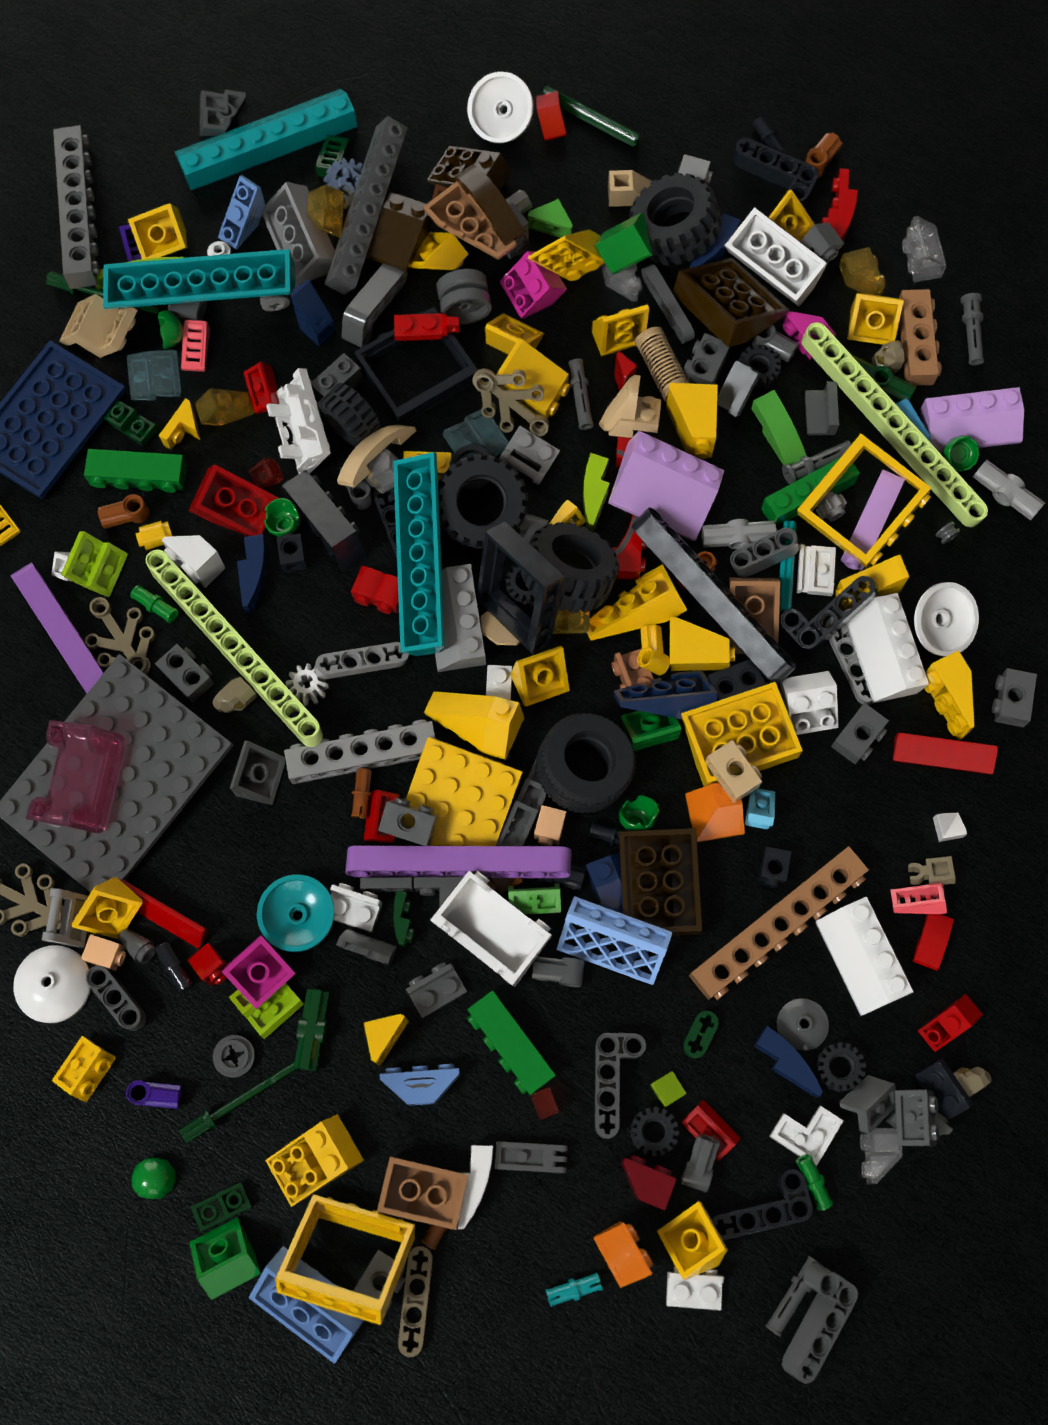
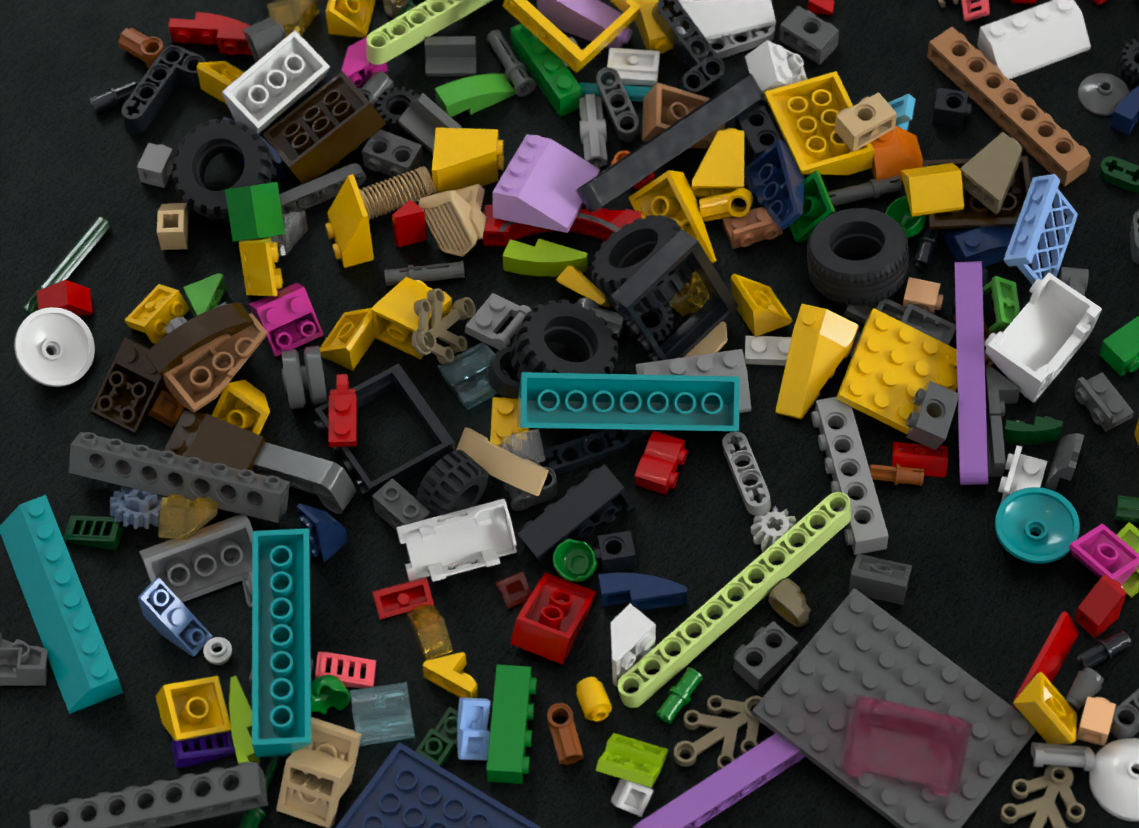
camera: 90 degrees left, 15 degrees down
none -> yellow bracket [125,284,190,344]
none -> light blue slope [457,697,490,760]
none -> dark grey pin [828,175,902,206]
none -> yellow slope [901,163,964,217]
none -> dark tan slope [960,132,1022,215]

